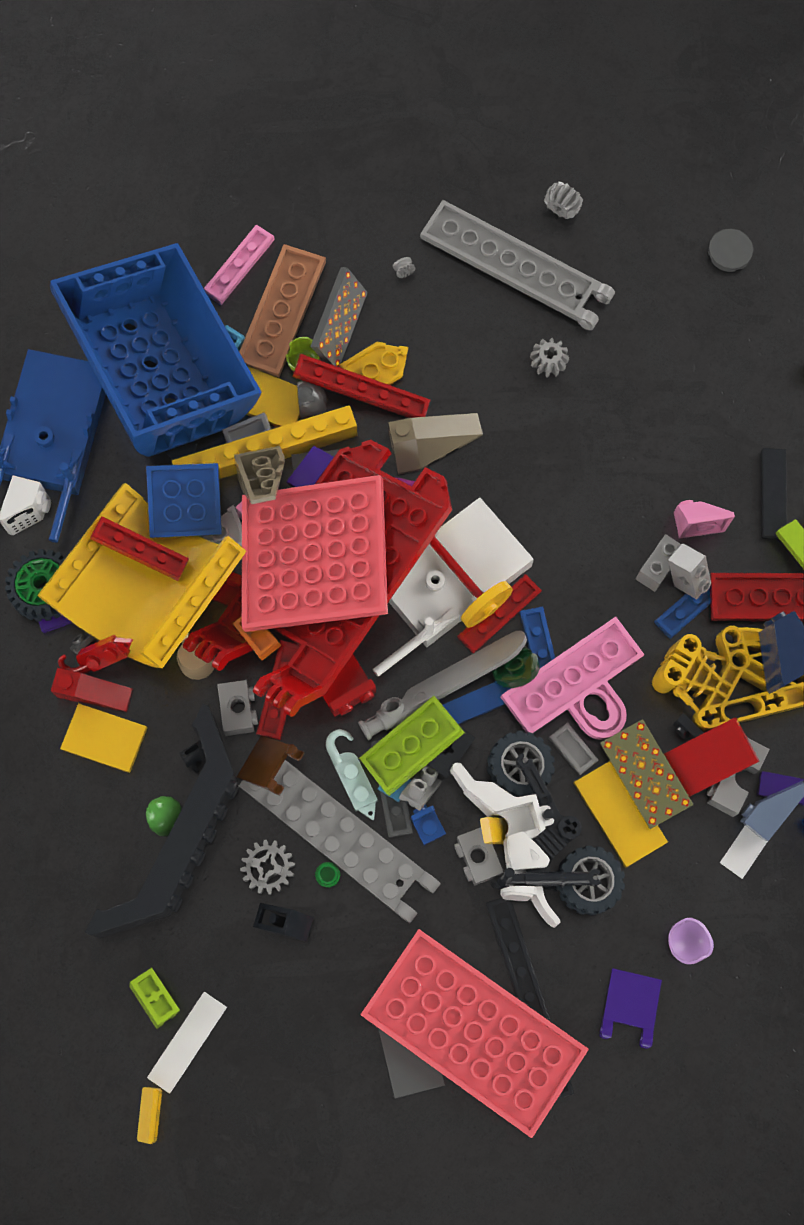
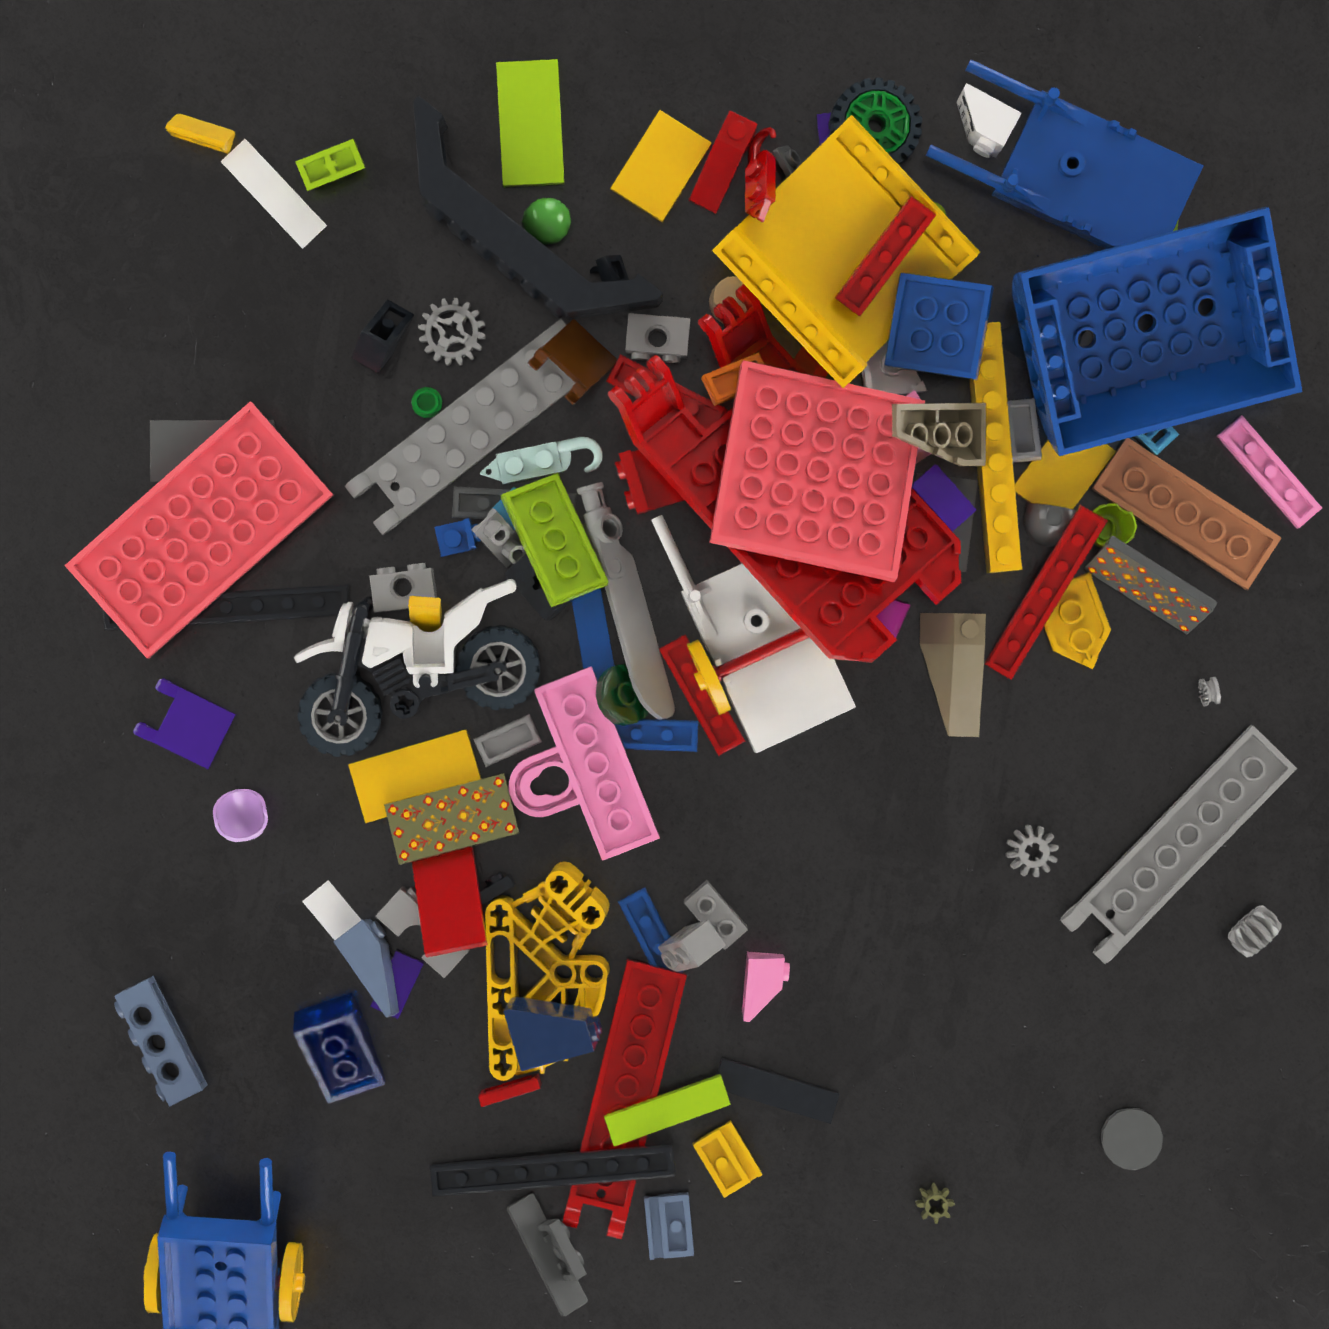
camera: 105 degrees right, 15 degrees up
none -> lime tile [496,59,565,188]

